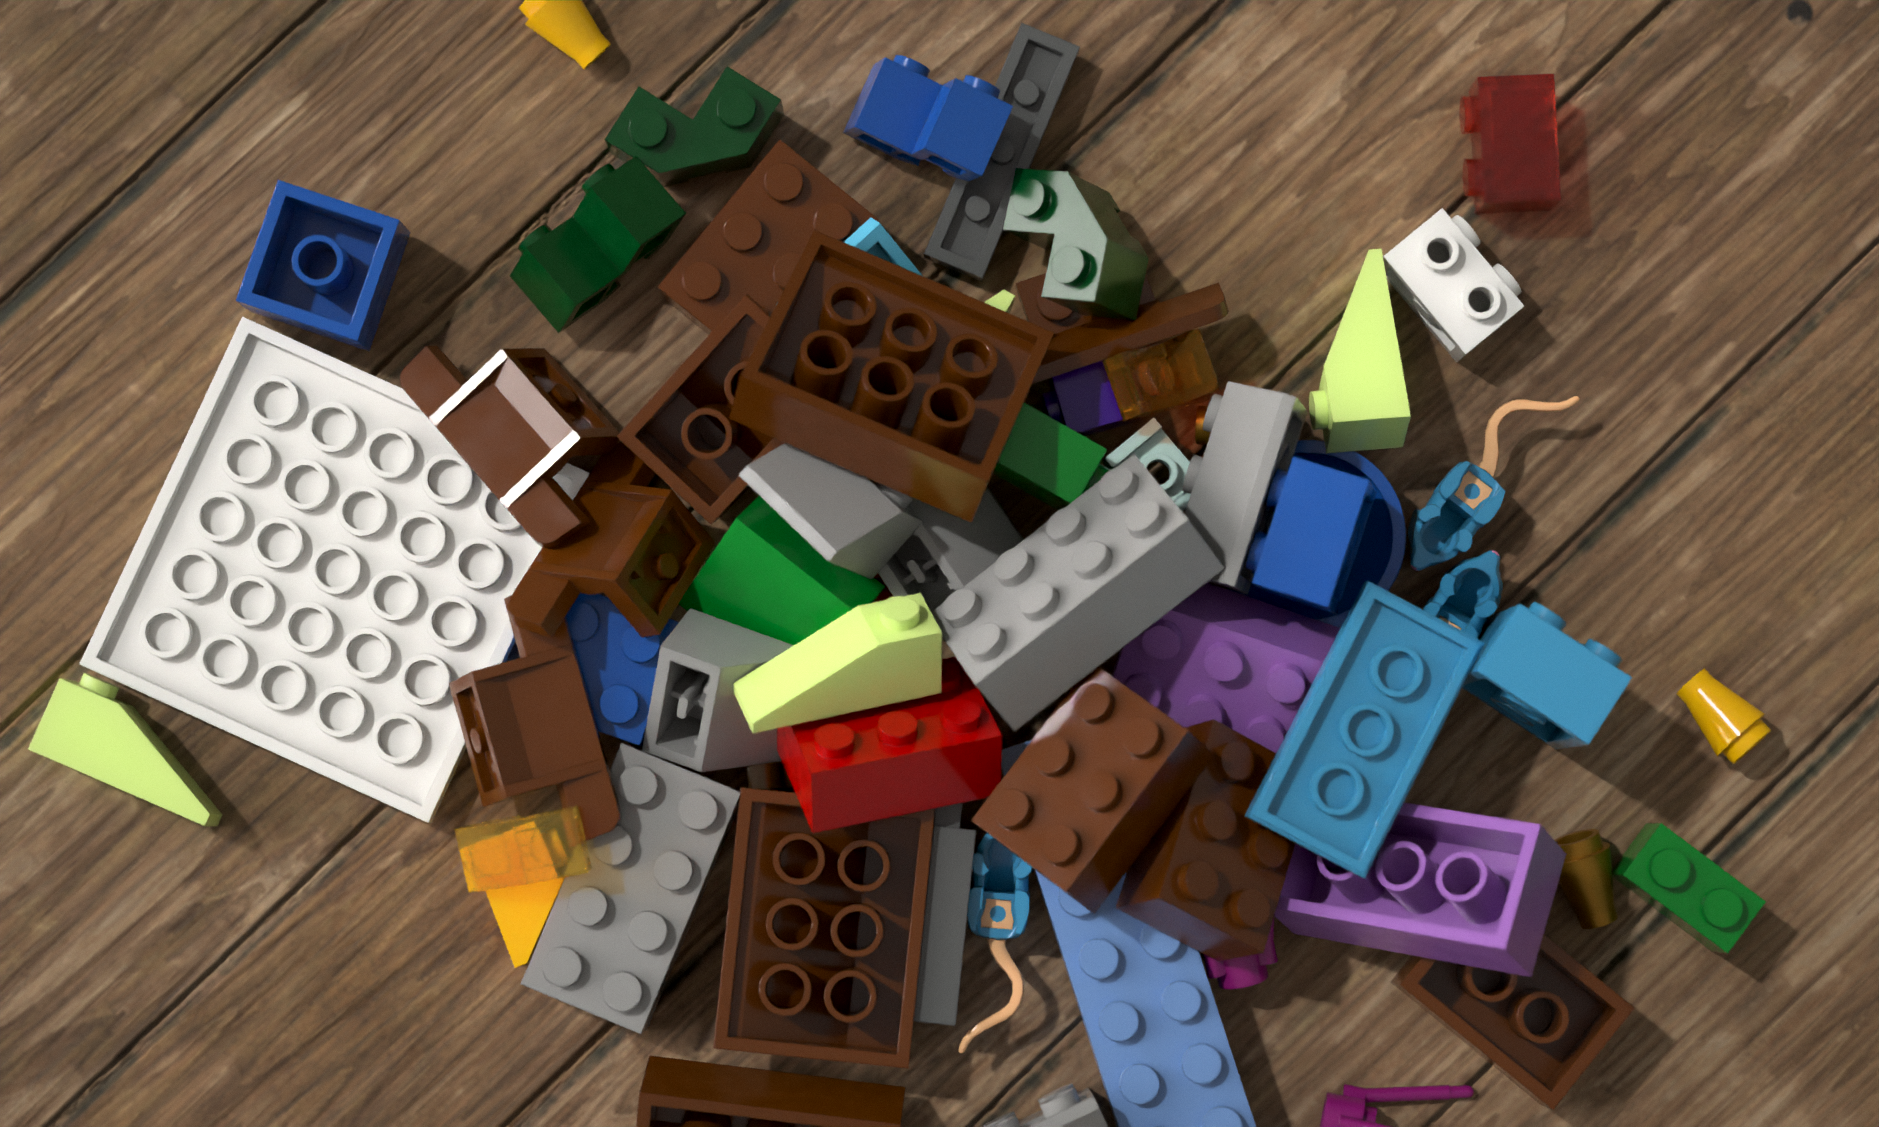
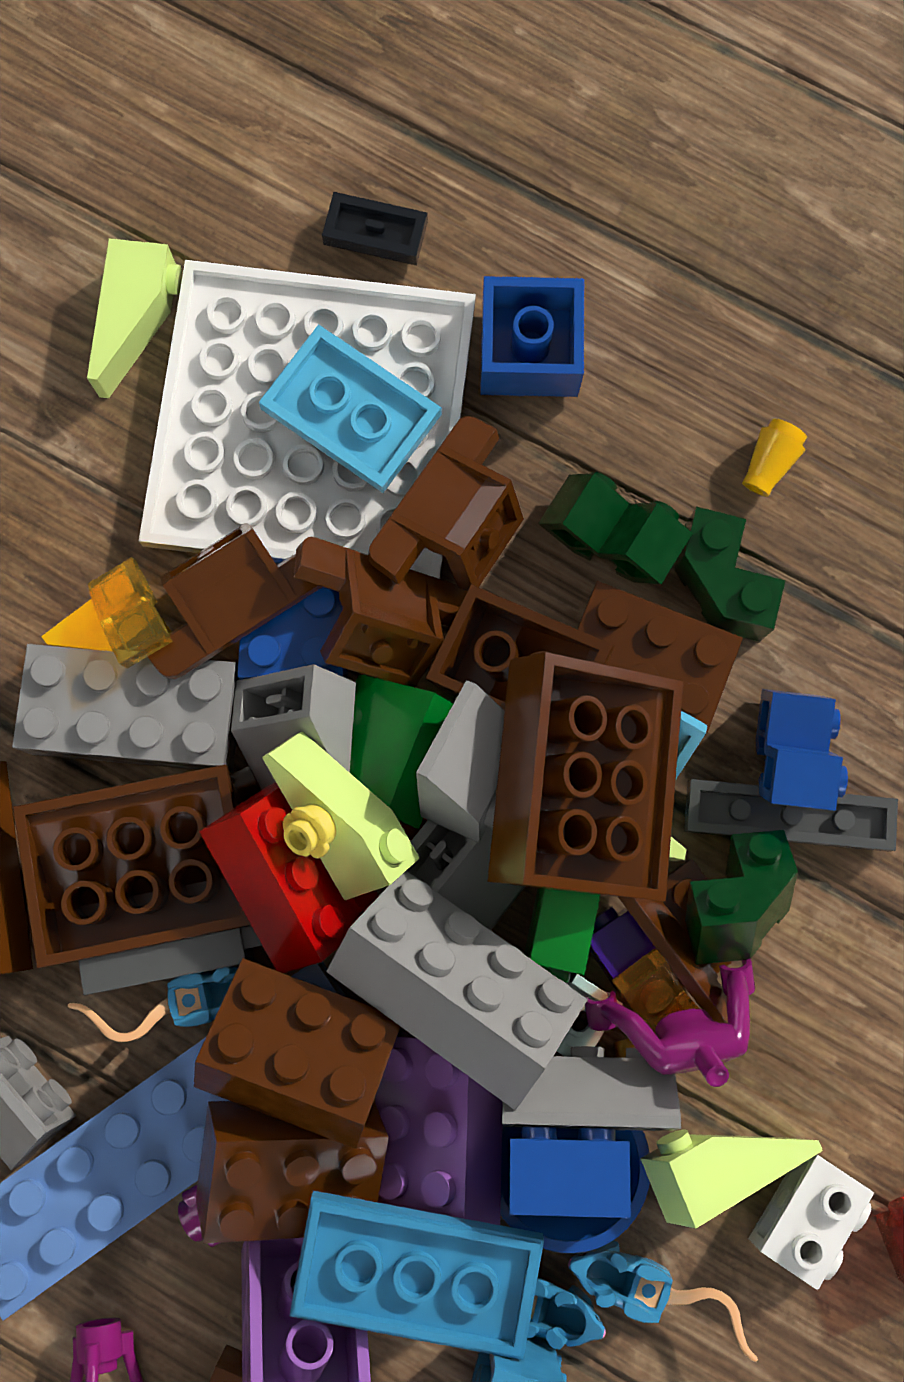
camera: 70 degrees right, 5 degrees down
none -> medium azure plate [259,324,442,493]
none -> light yellow plate [283,804,336,858]
none -> black plate [322,192,428,266]
none -> magenta piece [585,959,755,1087]

